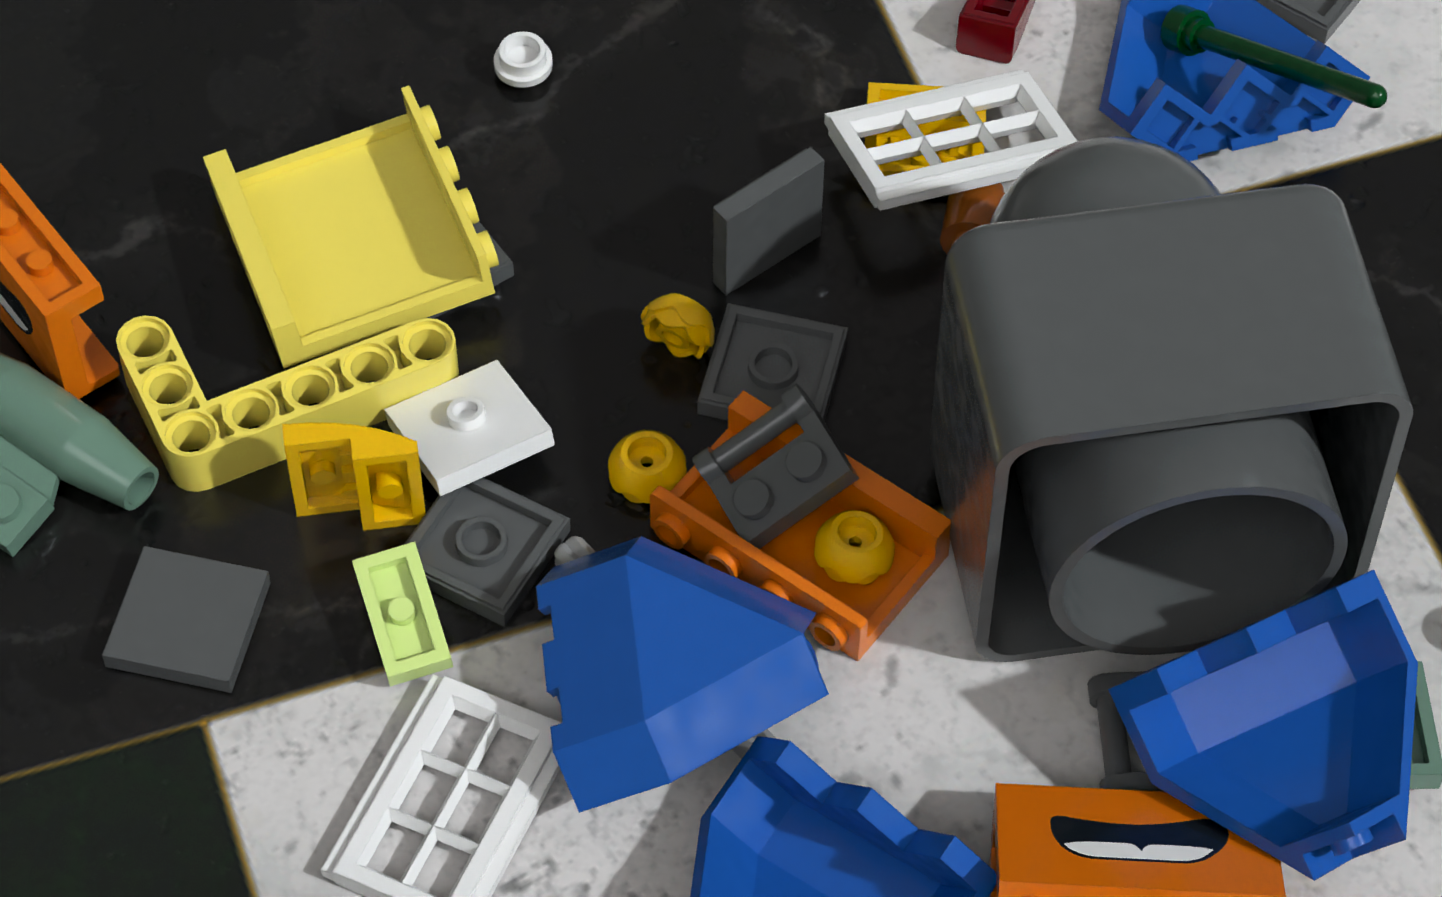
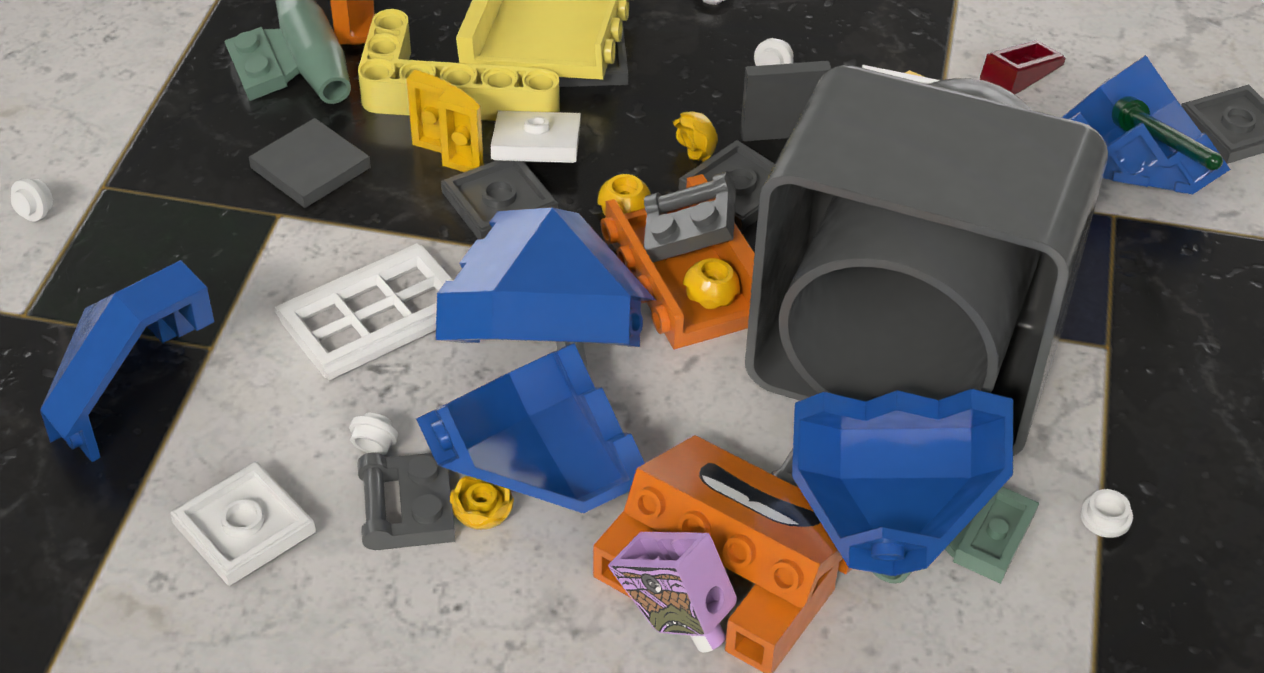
camera: 30 degrees right, 10 degrees down
yellowish green plate [352,541,454,687] -> none
none -> white plate [754,38,793,66]

